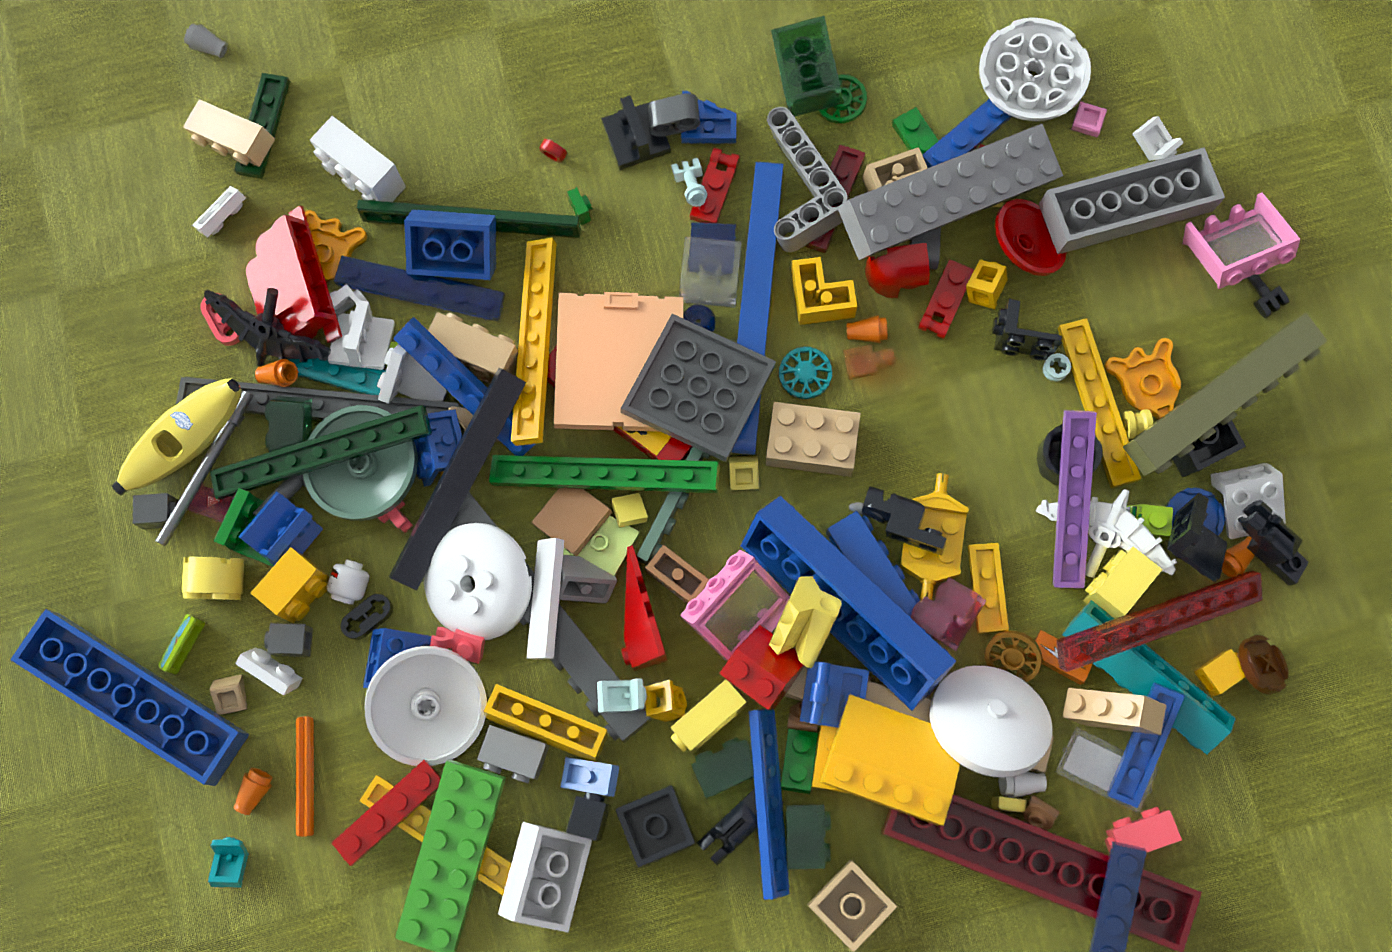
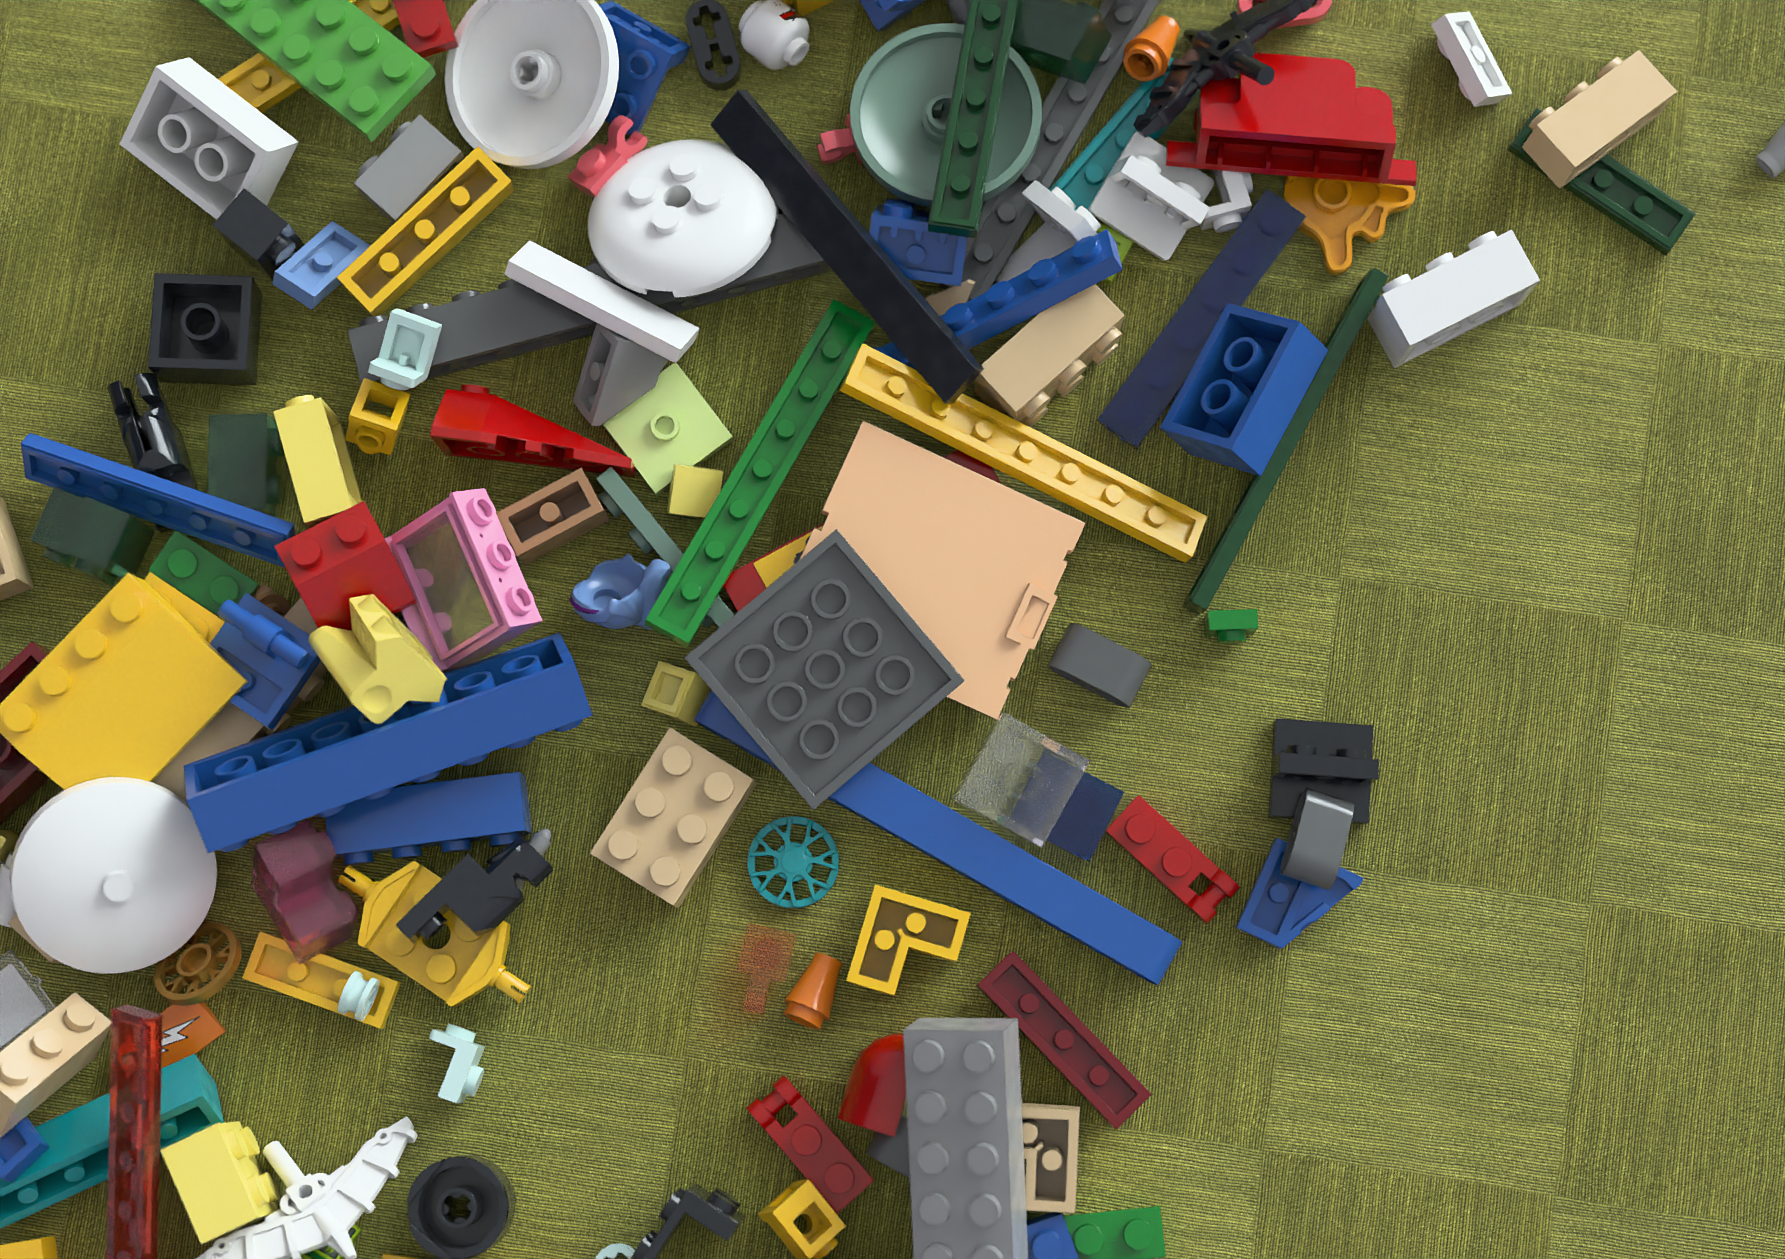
camera: 110 degrees right, 5 degrees up
medium nougat tile [531,488,612,556] -> none
red tile [539,139,568,163] -> none
light aqua hinge [671,158,707,207] -> none
clear blue plate [683,304,716,332] -> none
light grey beam [767,107,849,252] -> none
clear green brick [771,15,844,117] -> none
green wheel [816,74,867,124] -> none
medium lavender plate [1053,410,1096,588] -> none
none -> light aqua bush [338,971,380,1021]
none -> light aqua bracket [429,1023,485,1103]
none -> medium blue hair [569,553,671,630]
none -> dark grey beam [1047,623,1152,708]

